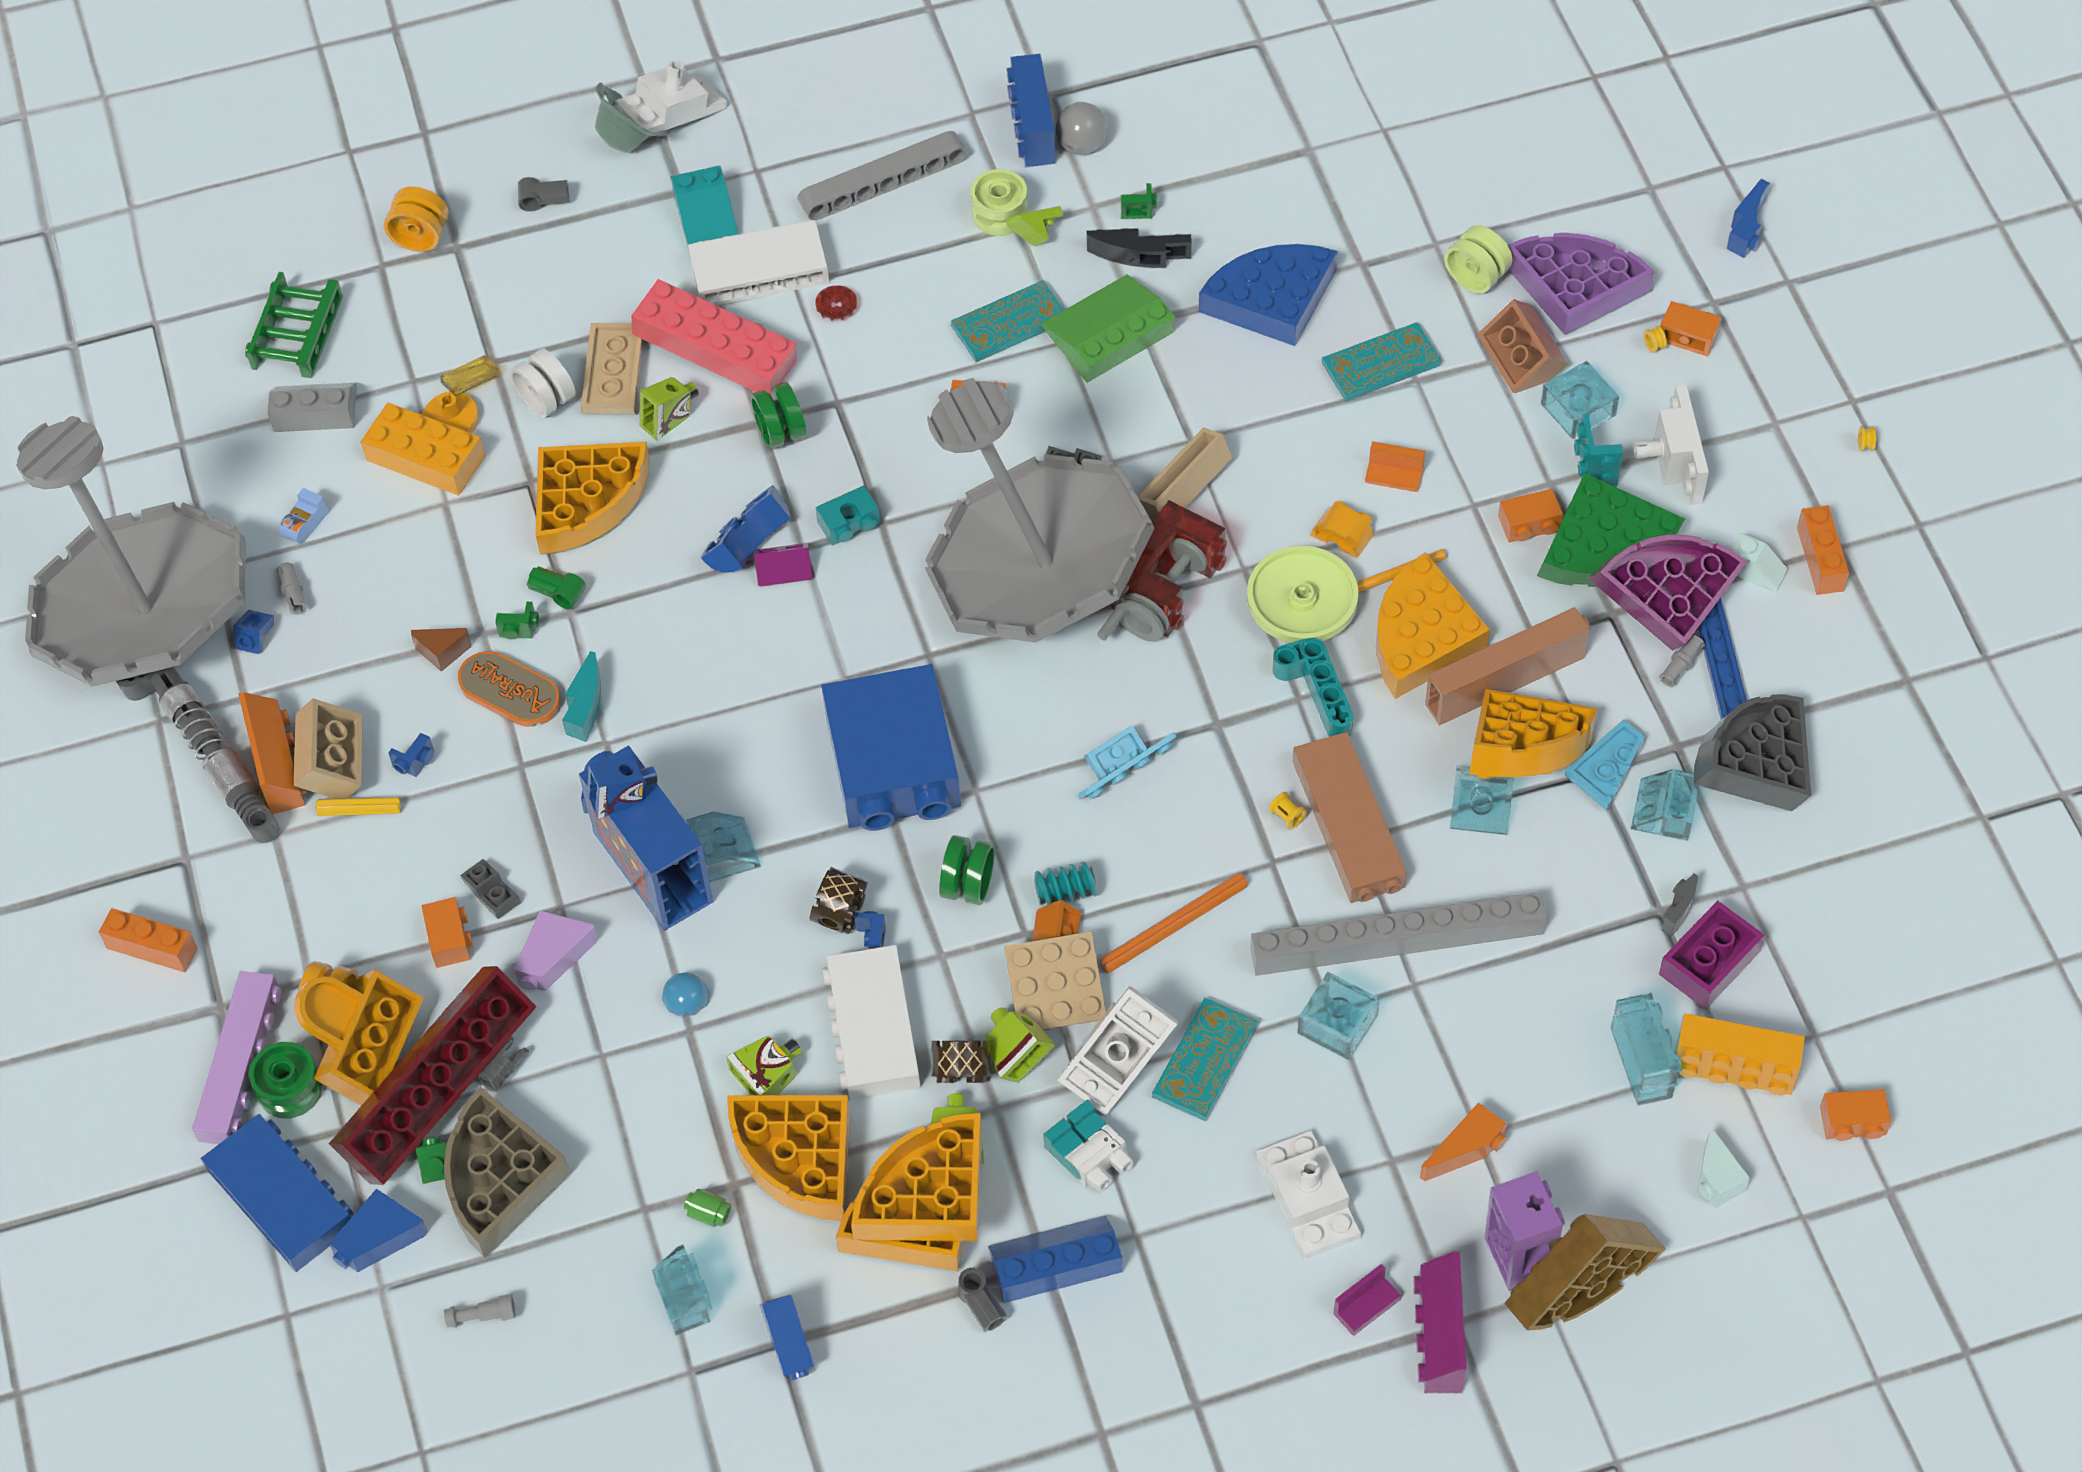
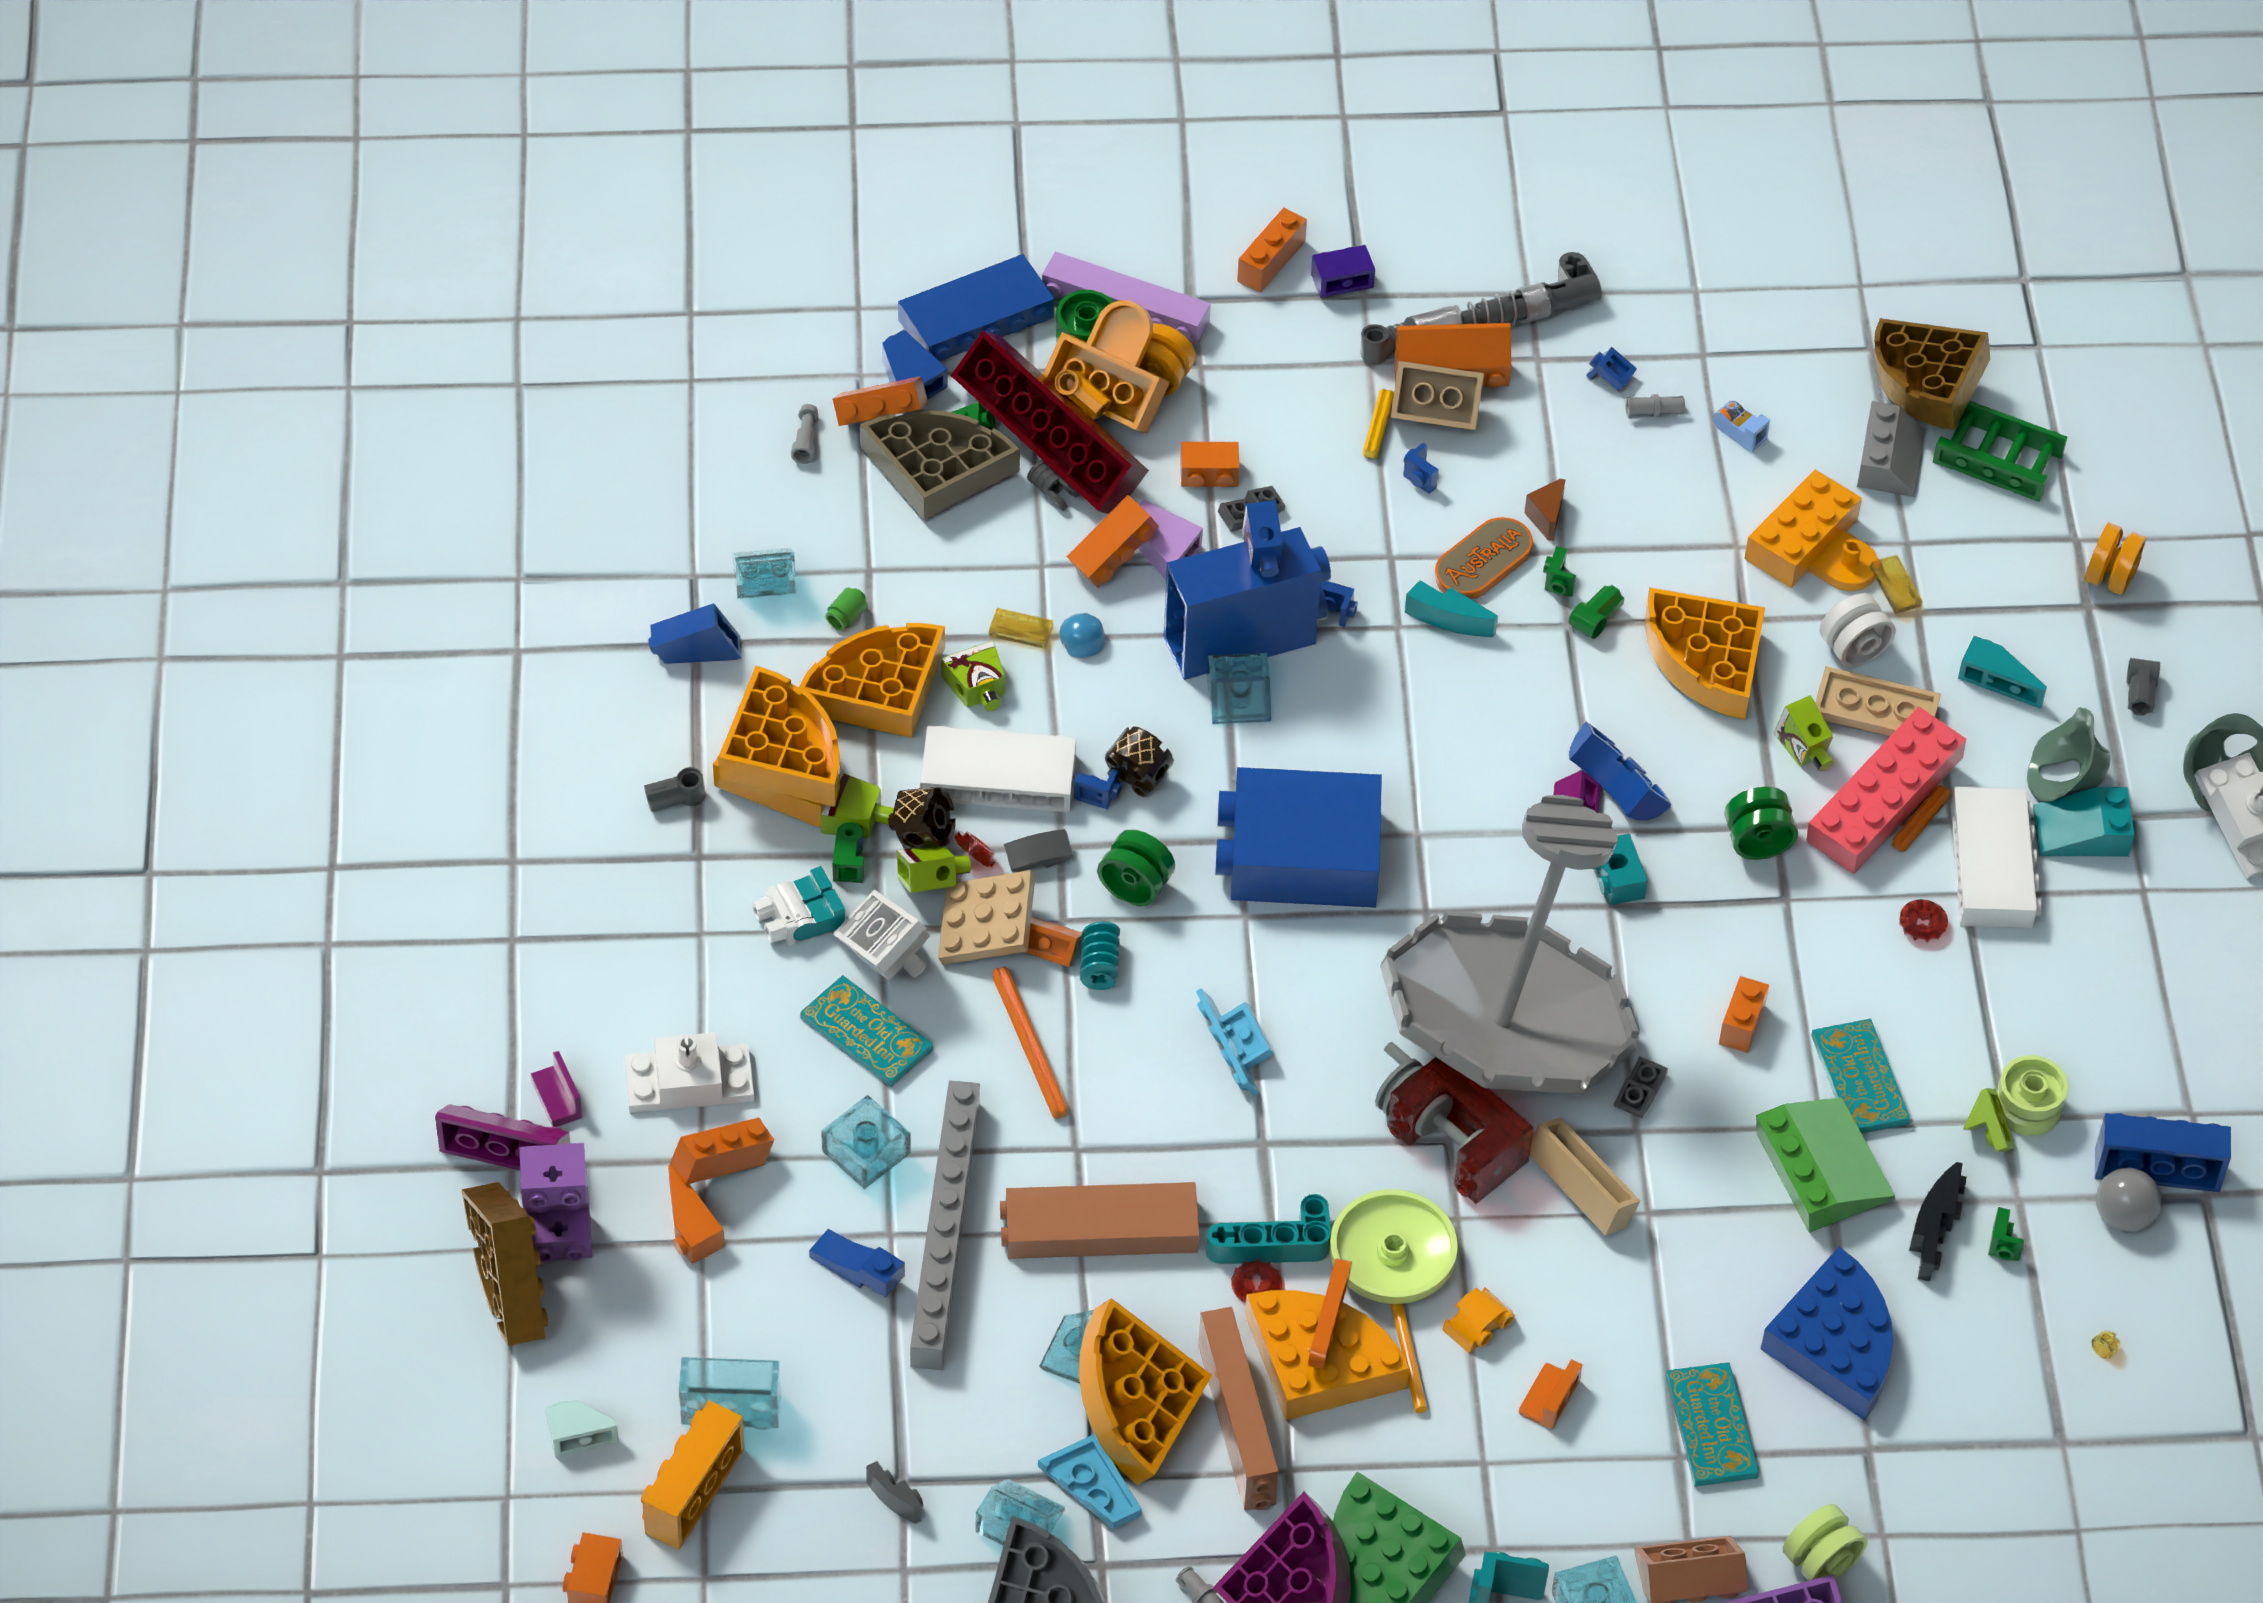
camera: 100 degrees right, 5 degrees down
light grey piece [16,416,246,687] -> none
light grey beam [797,131,968,221] -> none
blue slope [988,1216,1123,1303] -> none
yellow bush [1269,792,1307,830] -> none
orange brick [1498,489,1563,542] -> none
magenta brick [1659,900,1765,1010] -> none
none -> orange brick [670,1117,775,1185]
none -> blue slope [809,1228,905,1298]
none -> orange brick [832,376,928,426]
none -> green leg [832,822,864,883]
none -> clear red gear [955,831,997,867]
none -> clear yellow tile [989,608,1053,649]
none -> dark grey slope [1004,829,1074,873]
none -> light orange piece [1055,370,1111,420]
none -> orange brick [1066,495,1159,588]
none -> clear red gear [1231,1258,1282,1303]
none -> orange beam [1308,1258,1352,1370]
none -> dark purple brick [1311,245,1375,298]
none -> pearl gold brick [1874,318,1990,430]
none -> teal slope [1958,636,2047,709]
none -> sand green piece [2027,707,2111,802]
none -> clear yellow hinge [2091,1331,2120,1359]

